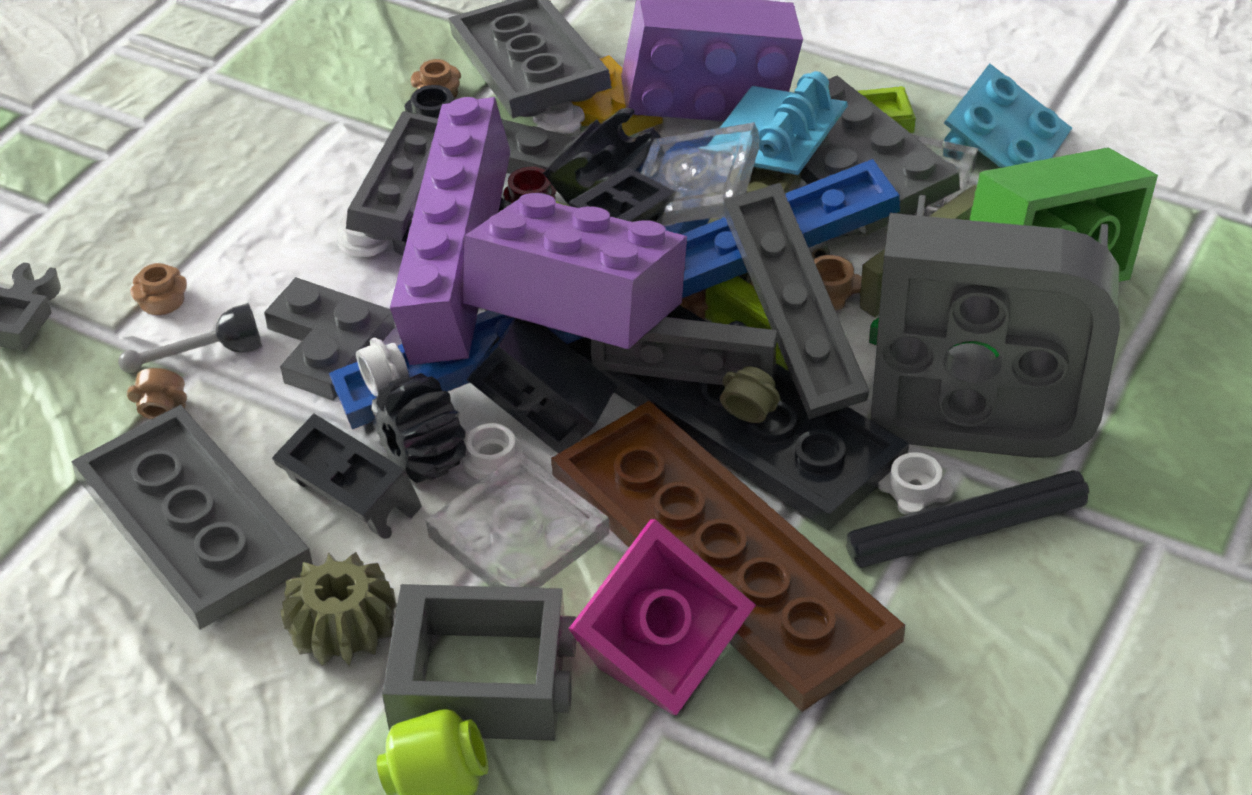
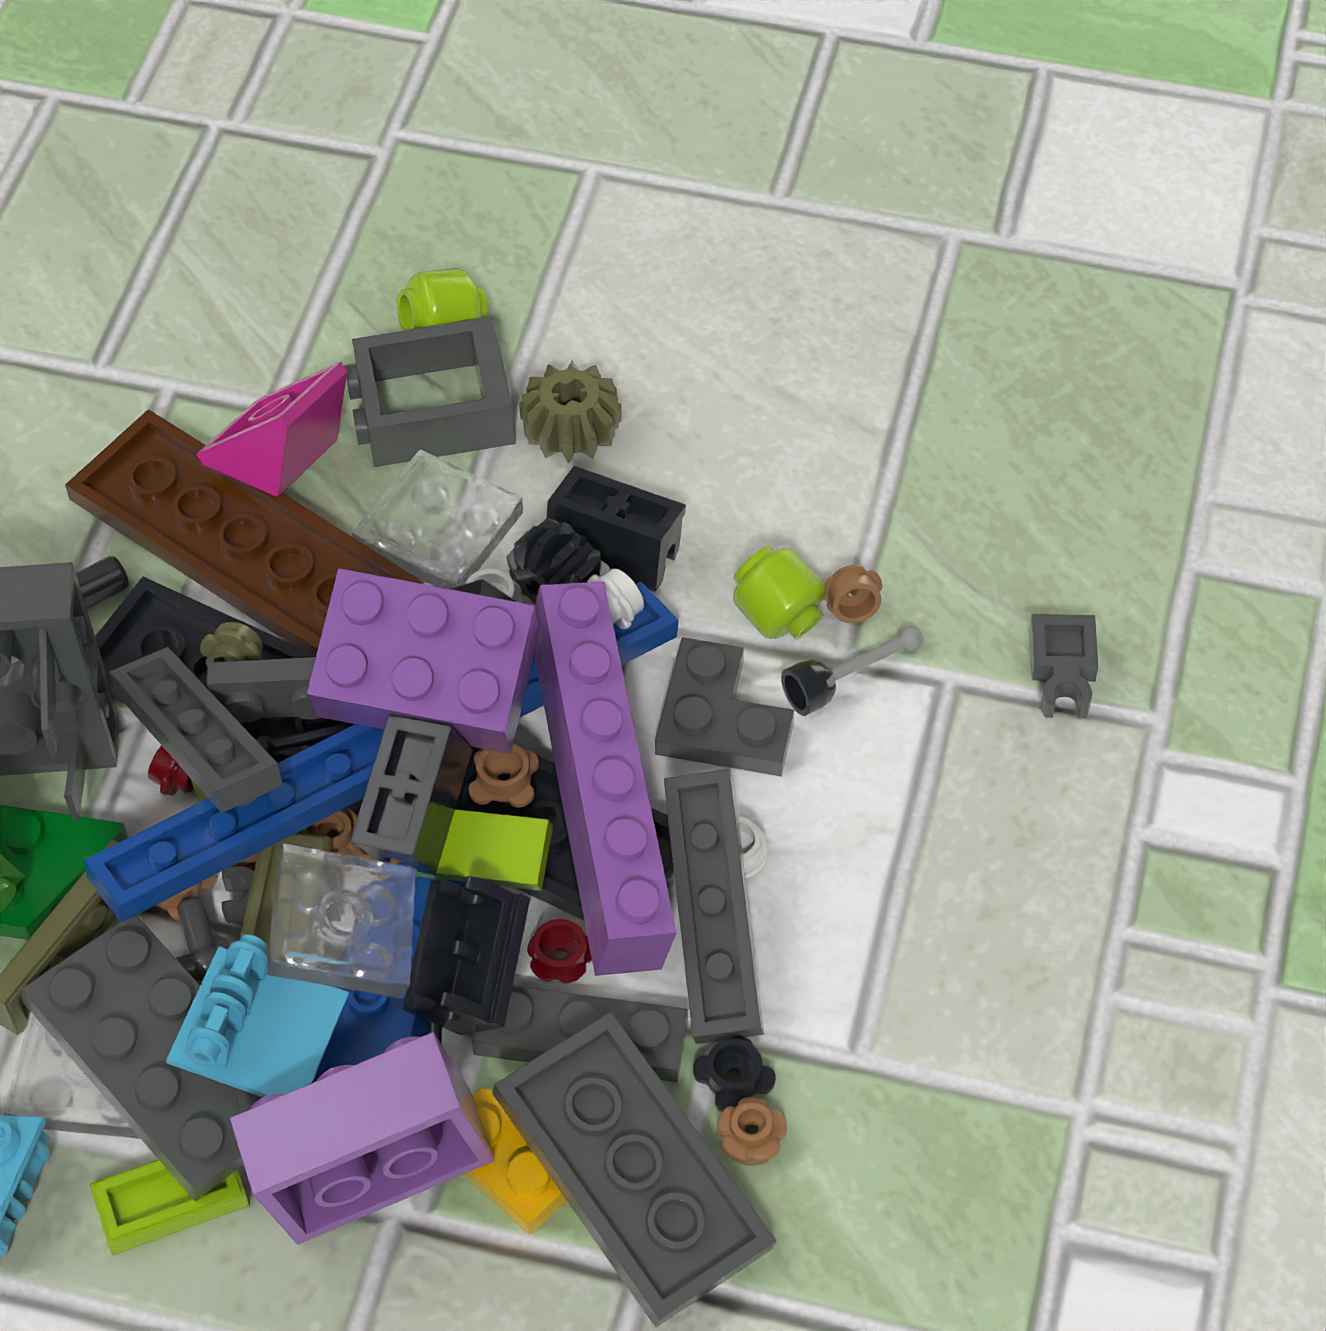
camera: 165 degrees right, 10 degrees up
dark grey plate [71,405,313,630] -> none
medium nougat plate [130,263,187,315] -> none
none -> lime head [733,545,826,640]

